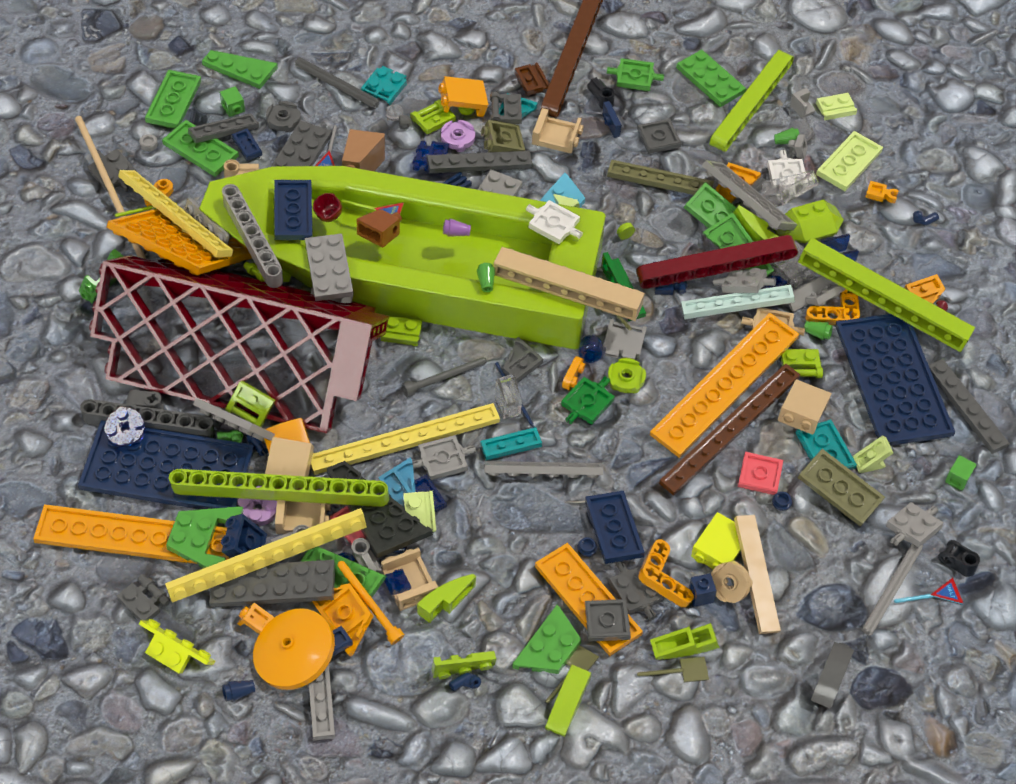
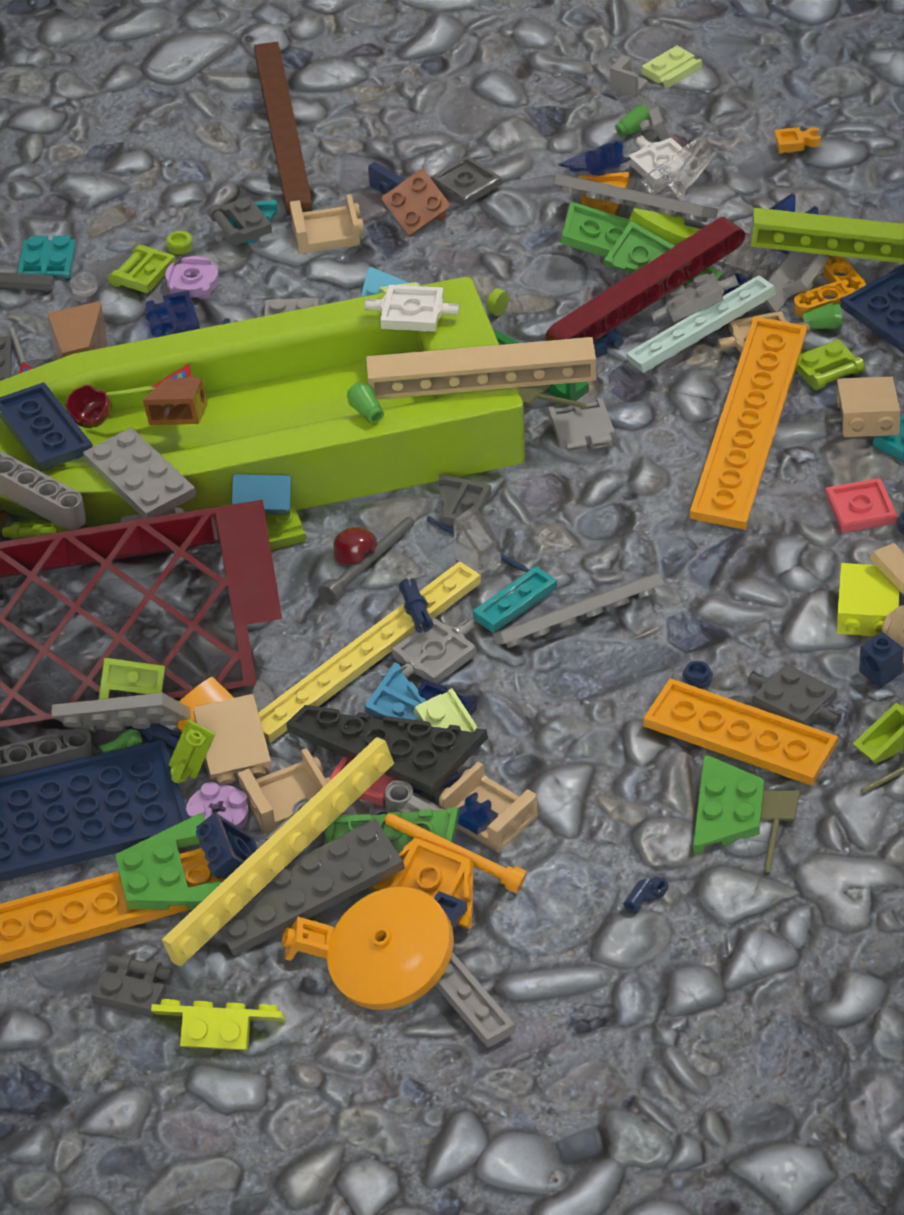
camera: 20 degrees left, 10 degrees down
lime beam [169,469,389,507] -> none
dark blue cone [222,680,255,702] -> none
dark grey hinge [399,115,411,129] -> none
lime slope [417,574,476,623] -> none
dark grey plate [426,151,533,173] -> none
lime wing [431,651,496,679] -> none
light orange panel [438,76,488,117] -> none
medium lavender cone [443,219,471,237] -> none
olive plate [481,120,525,153] -> none
reddish brown plate [515,62,549,96] -> none
lime slope [545,665,591,737] -> none
green plate [561,376,615,425] -> none
light orange plate [562,356,586,390] -> none
clear blue head [578,335,603,363] -> none
dark blue plate [585,490,645,564] -> none
dark grey plate [585,599,631,642] -> none
black piece [587,77,615,109] -> none
bright green plate [607,58,664,91] -> none
olive plate [607,160,714,195] -> none
lime plate [608,358,646,394] -> none
light orange beam [638,539,694,608] -> none
reddish brown plate [659,363,800,496] -> none
bright green plate [676,50,746,107] -> none
lime beam [709,50,794,152] -> none
lime wedge [774,200,844,243] -> none
yellowish green plate [816,131,883,191] -> none
dark blue arm [912,211,939,225] -> none
none -> lime hinge [168,719,216,783]
none -> dark azure panel [232,474,291,514]
none -> dark red hair [333,527,377,564]
none -> dark orange hinge [381,168,452,237]
none -> dark blue pin [398,578,433,633]
none -> clear blue hinge [559,140,631,176]

